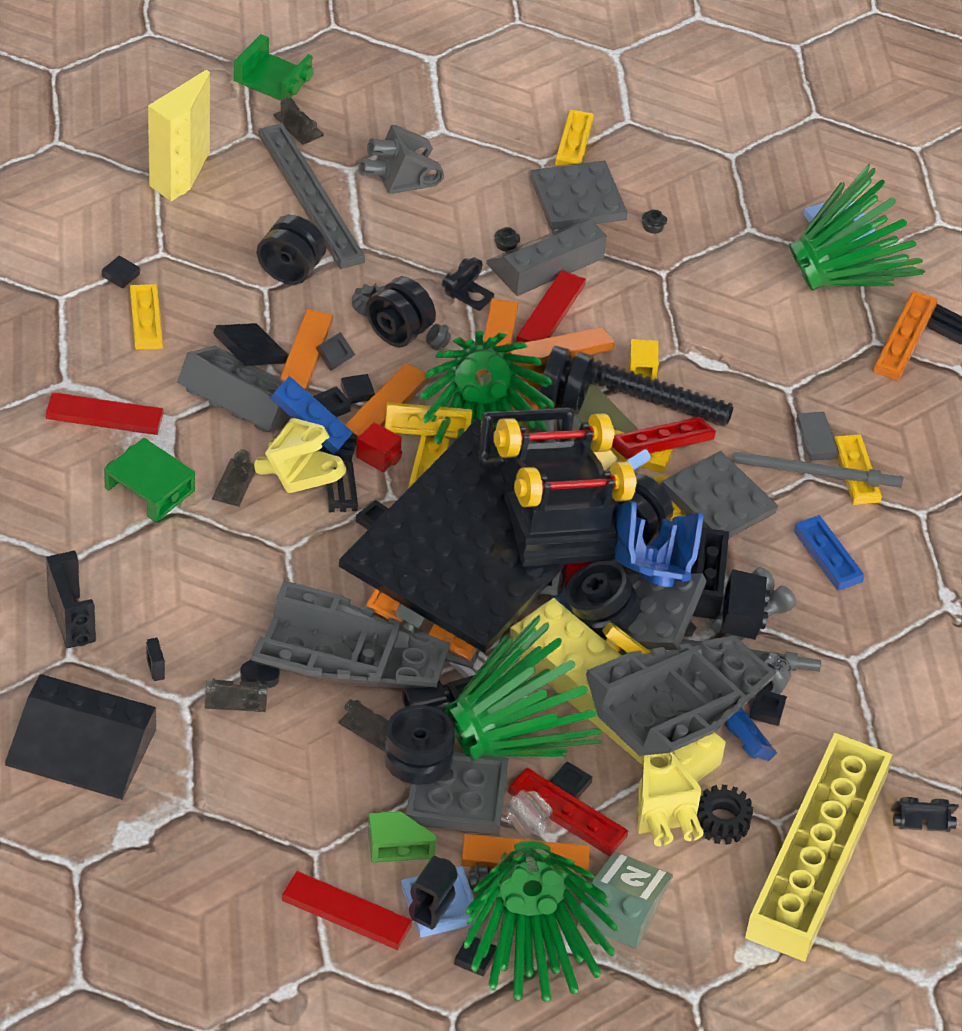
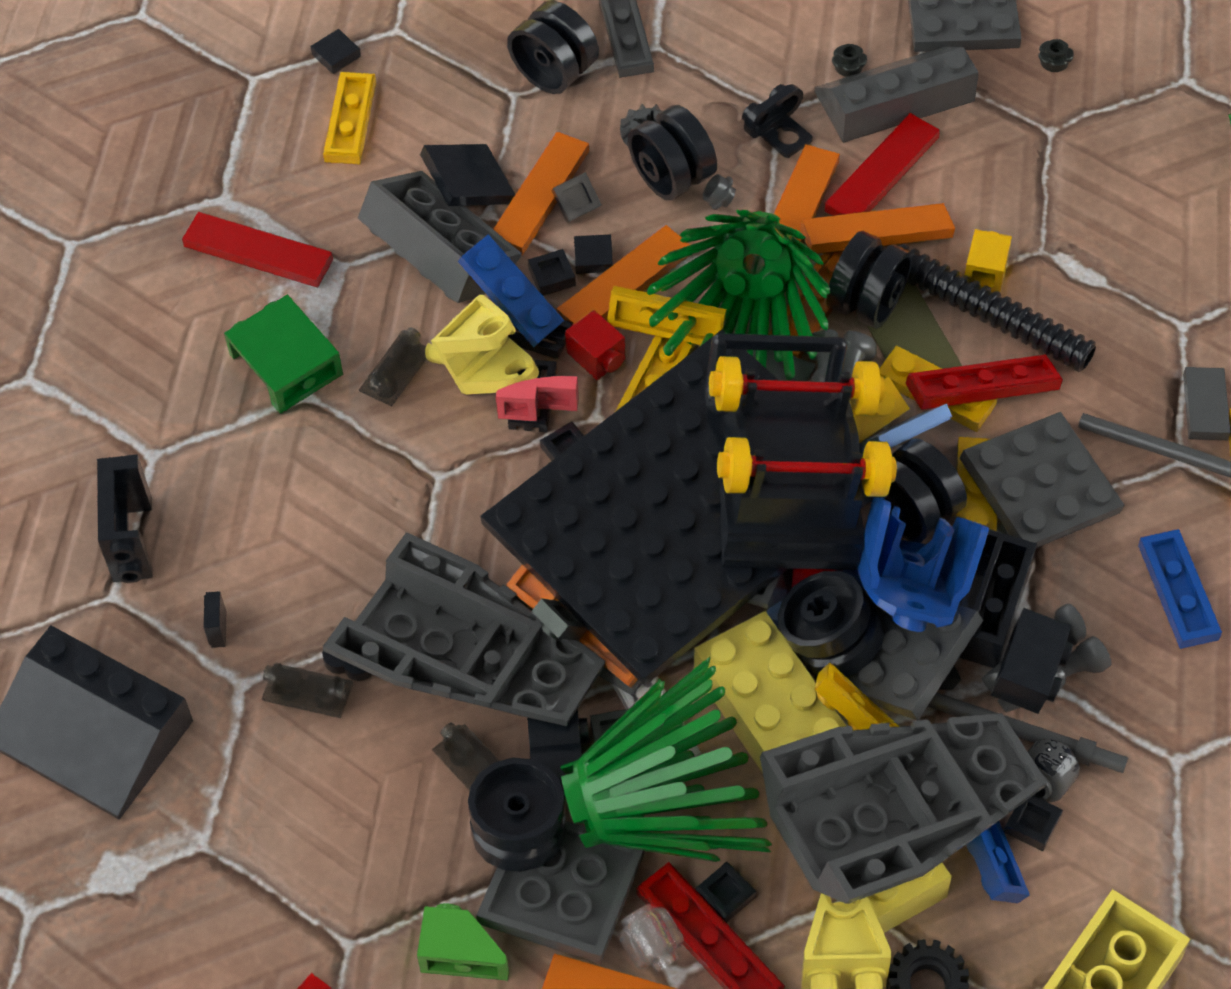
camera: 20 degrees right, 10 degrees up
none -> coral slope [496,376,579,421]

